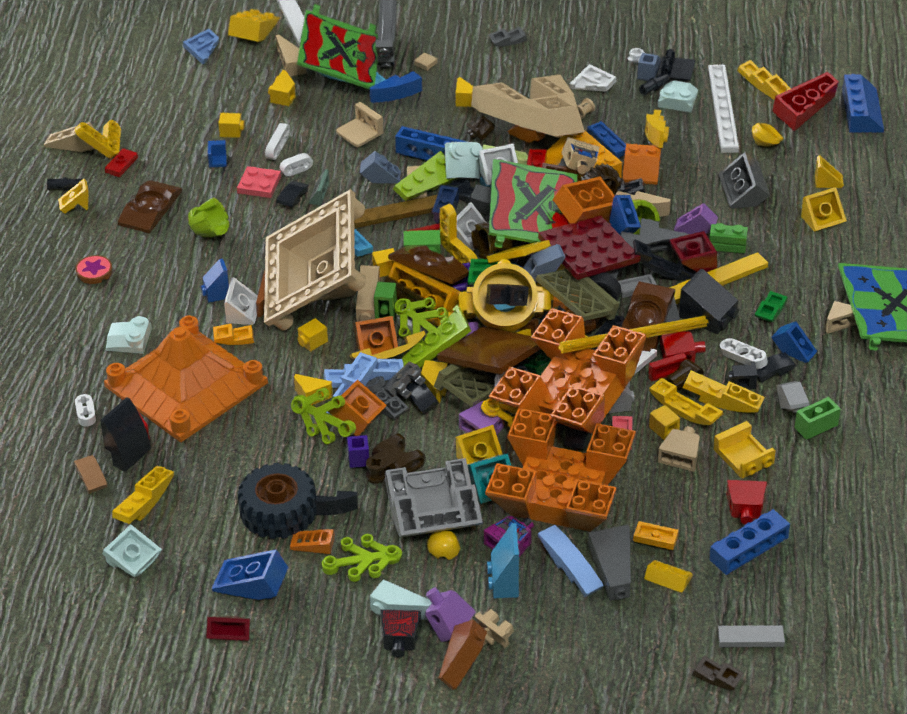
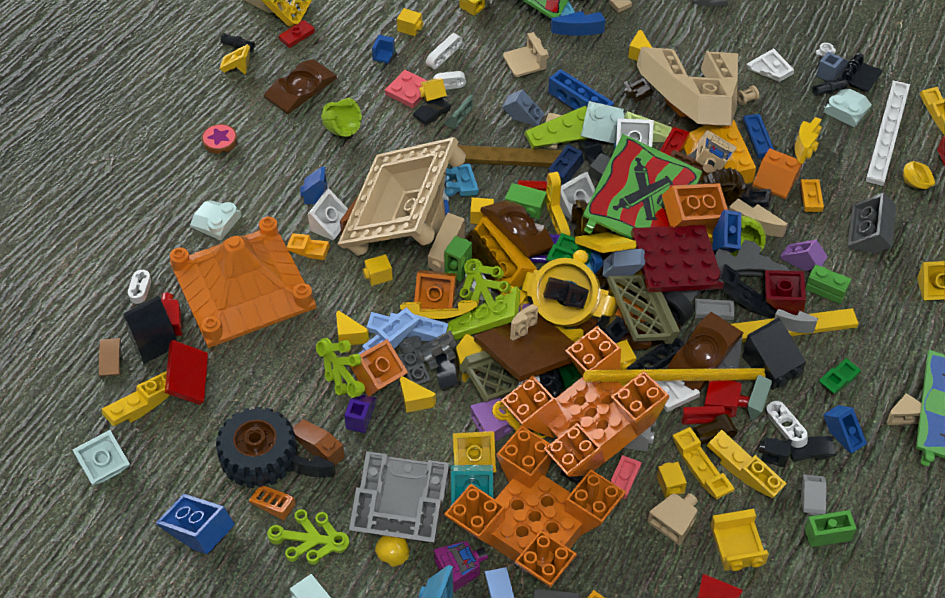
camera: 20 degrees right, 10 degrees up
dark red slope [206,616,250,640] -> none
dark brown piece [366,433,426,484] -> none
none -> red tile [165,340,208,405]
none -> dark orange slope [293,419,345,466]
none -> yellow slope [400,376,436,413]
none -> yellow brick [419,77,447,101]
none -> tan slope [510,304,538,341]
none -> sand green slope [748,375,772,421]
none -> light grey slope [774,309,818,333]
none -> light orange plate [800,179,824,212]

